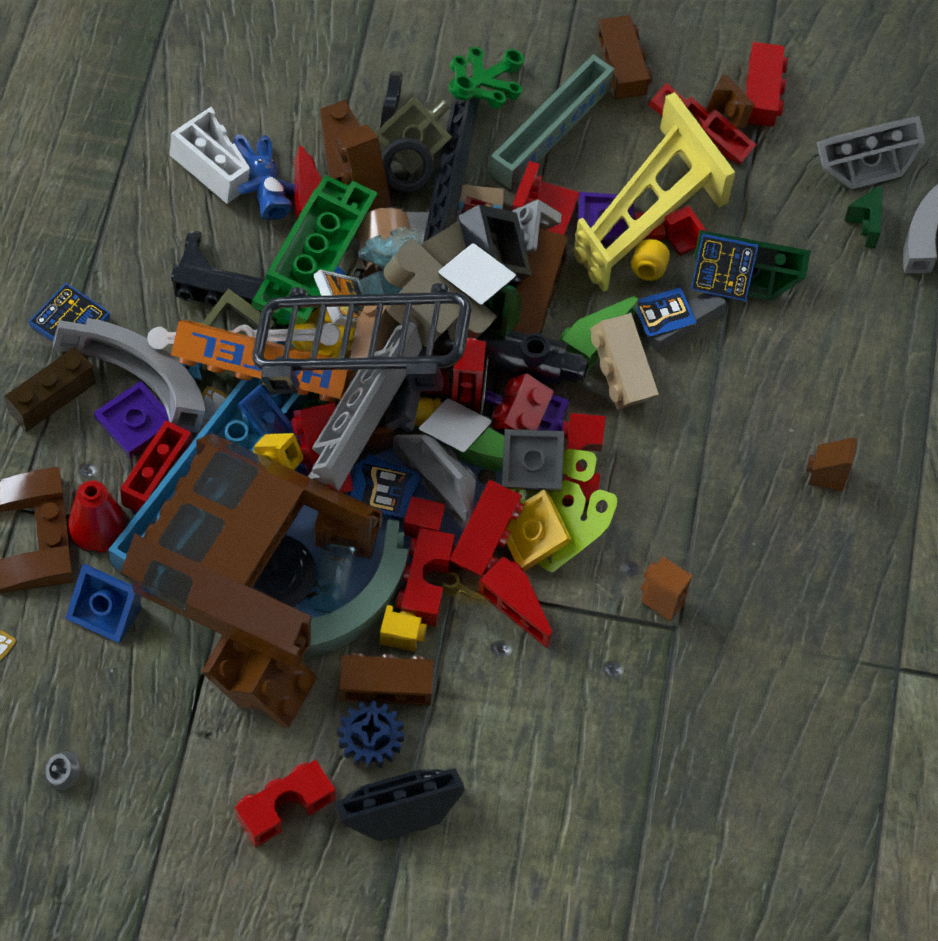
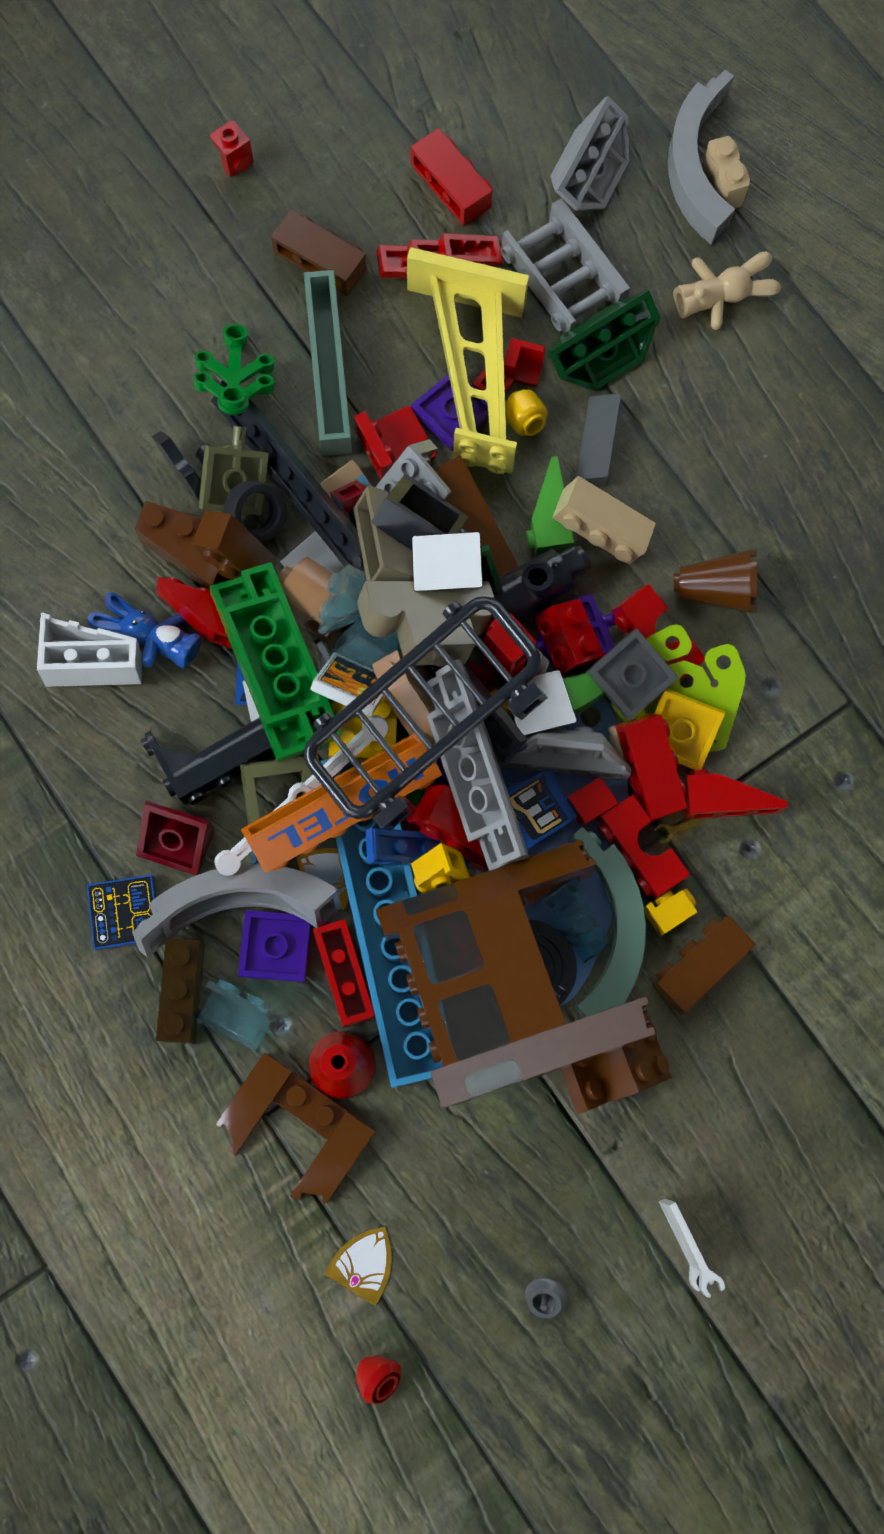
camera: 45 degrees left, 15 degrees up
blue slope [65,564,142,643] -> none
red arch [235,759,336,848] -> none
black wedge [335,768,465,841] -> none
dark blue gear [337,701,405,769] -> none
sticker [636,288,697,337] -> none
dark orange brick [640,557,692,621] -> none
black tile [691,233,758,301] -> none
reddish brown slope [706,75,755,128] -> none
reddish brown slope [806,438,858,491] -> none
dark green slope [844,186,883,248] -> none
none -> dark red slope [136,801,215,875]
none -> clear light blue bracket [197,979,276,1052]
none -> light grey fence [500,198,630,333]
none -> white flag [659,1199,725,1298]
none -> tan animal [673,251,781,330]
none -> reddish brown cone [674,549,757,613]

